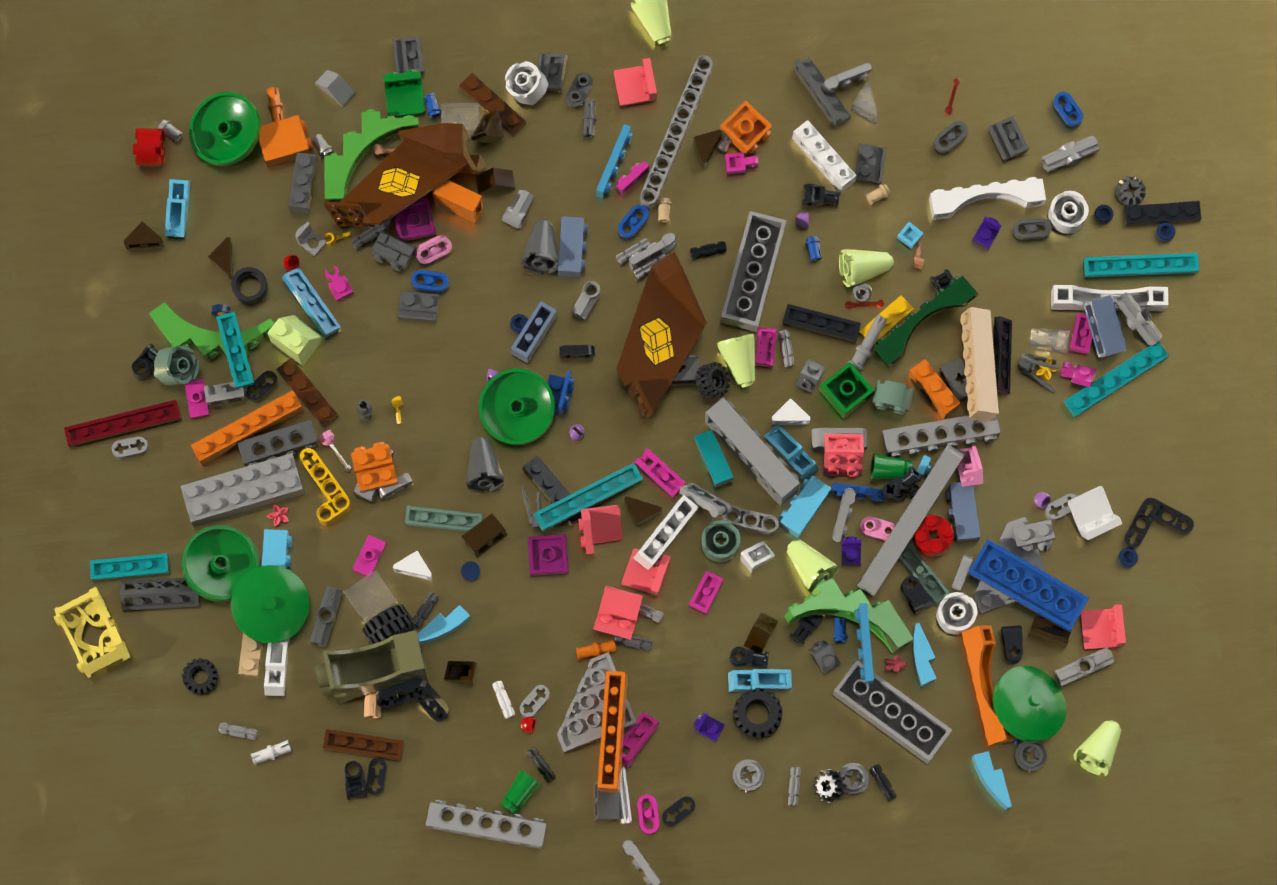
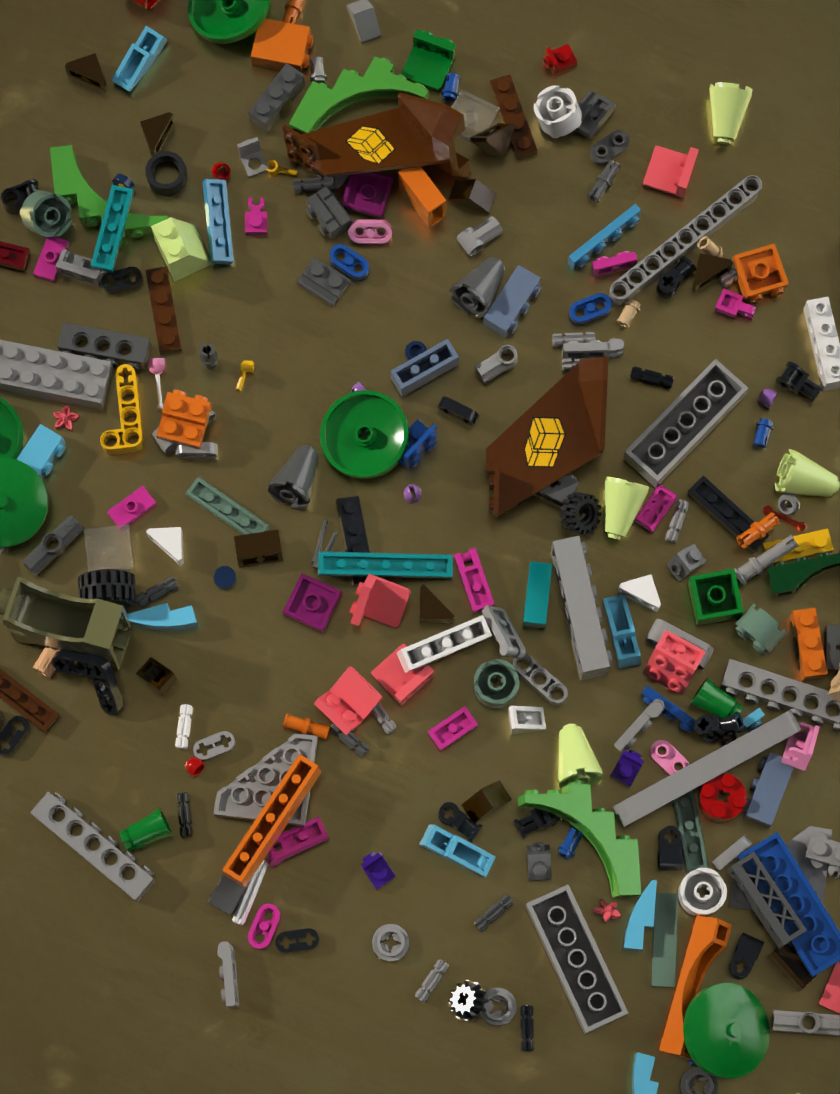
camera: 30 degrees right, 0 degrees up
orange arch [191,390,304,467] -> none
nougat hand [372,144,395,158] -> none
dark grey plate [393,36,424,74] -> none
black tyre [733,688,783,740] -> none
medium azure brick [779,475,832,539] -> none
dark azure plate [855,603,874,684] -> none
none -> dark grey axle [474,894,514,932]
none -> red bracket [543,44,577,75]
none -> sand green tile [651,892,678,988]
none -> black connector [656,256,696,299]
none -> tan pin [697,236,723,257]
none -> dark grey fence [727,852,807,949]
none -> orange pin [736,512,779,549]

